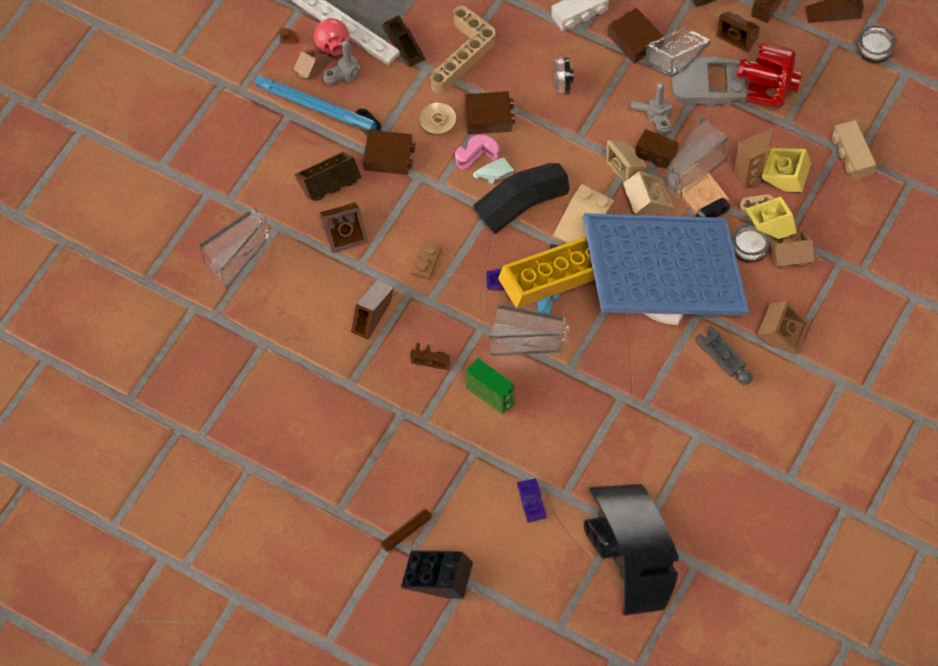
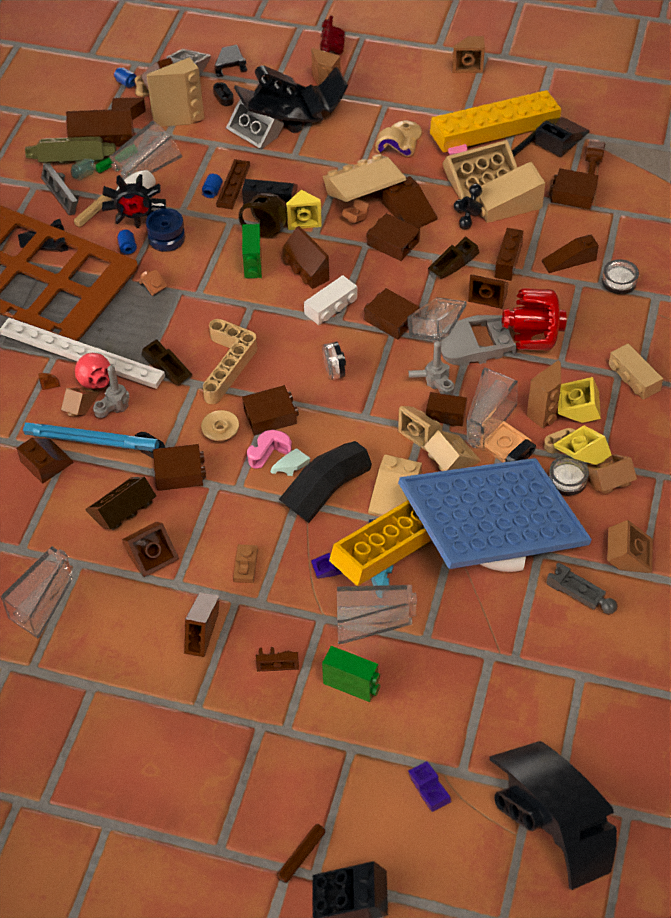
camera: 15 degrees left, 10 degrees down
none -> reddish brown slope [16,437,73,484]

